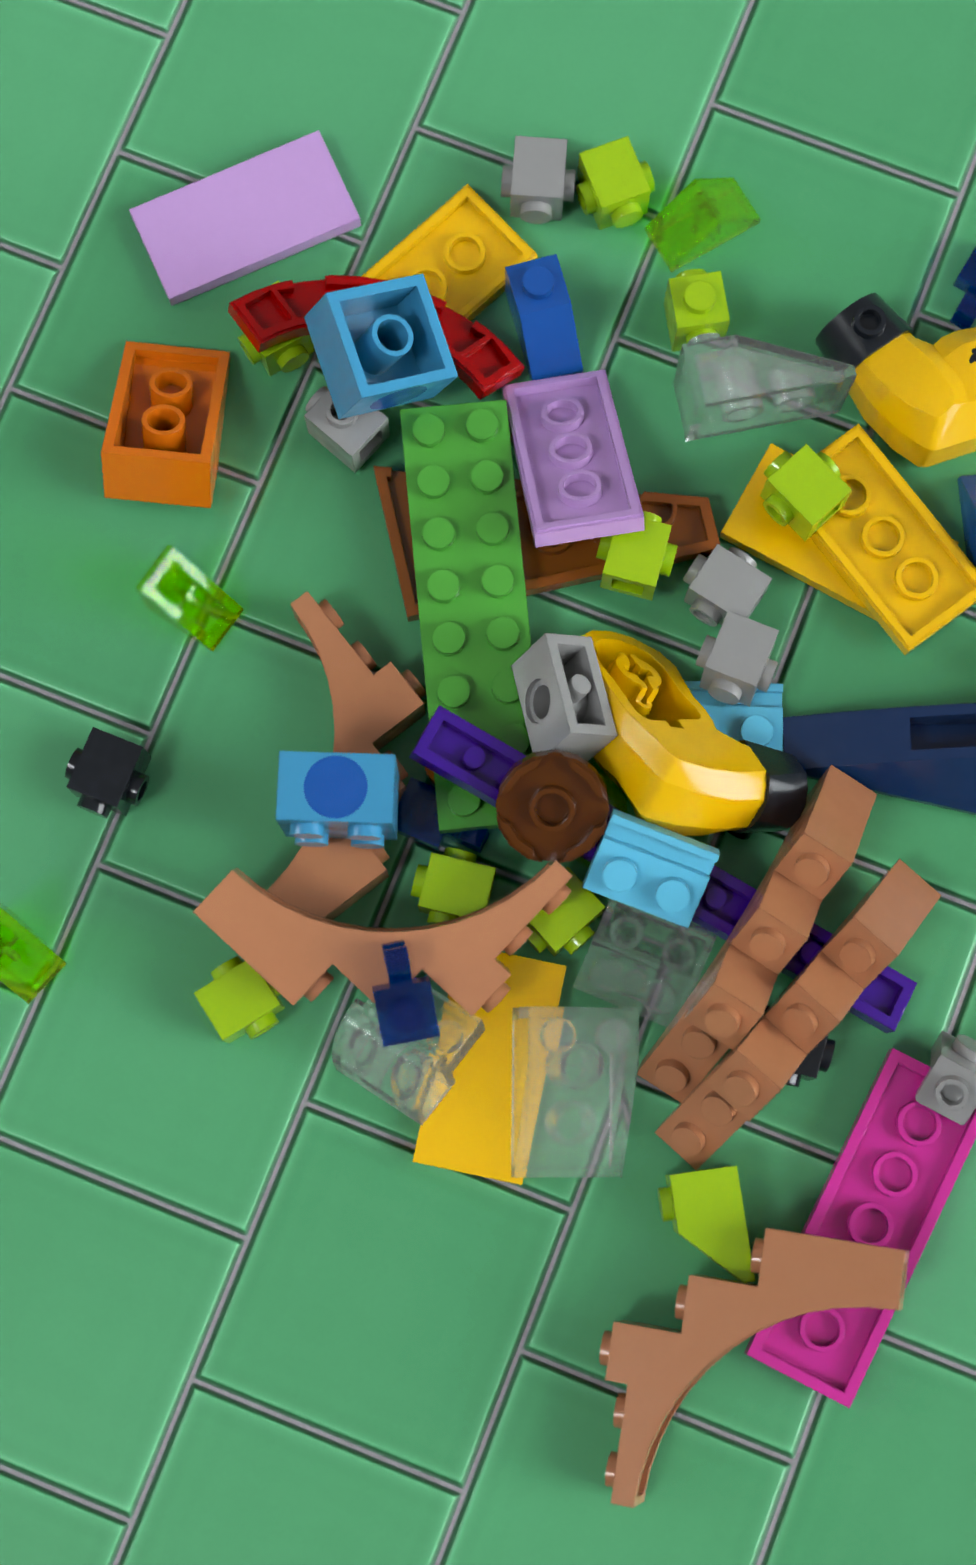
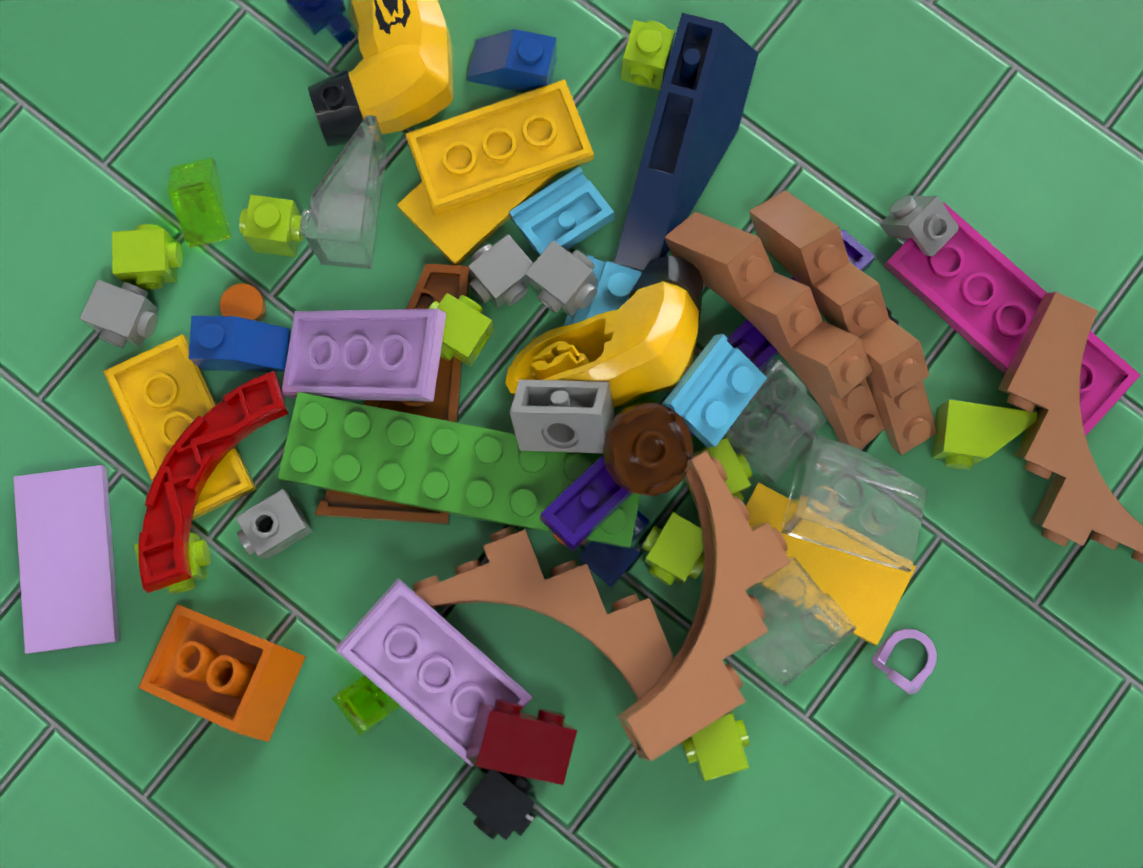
camera: 75 degrees left, 0 degrees up
dark azure brick [276,751,400,849] -> none
dark azure brick [304,273,458,419] -> none
clear blue plate [372,940,440,1047] -> none
lime brick [760,444,852,541] -> none
none -> orange tile [220,283,266,322]
none -> lavender tile [336,578,533,767]
none -> dark red brick [466,699,578,785]
none -> medium azure plate [509,167,615,257]
none -> lavender piece [872,629,937,695]

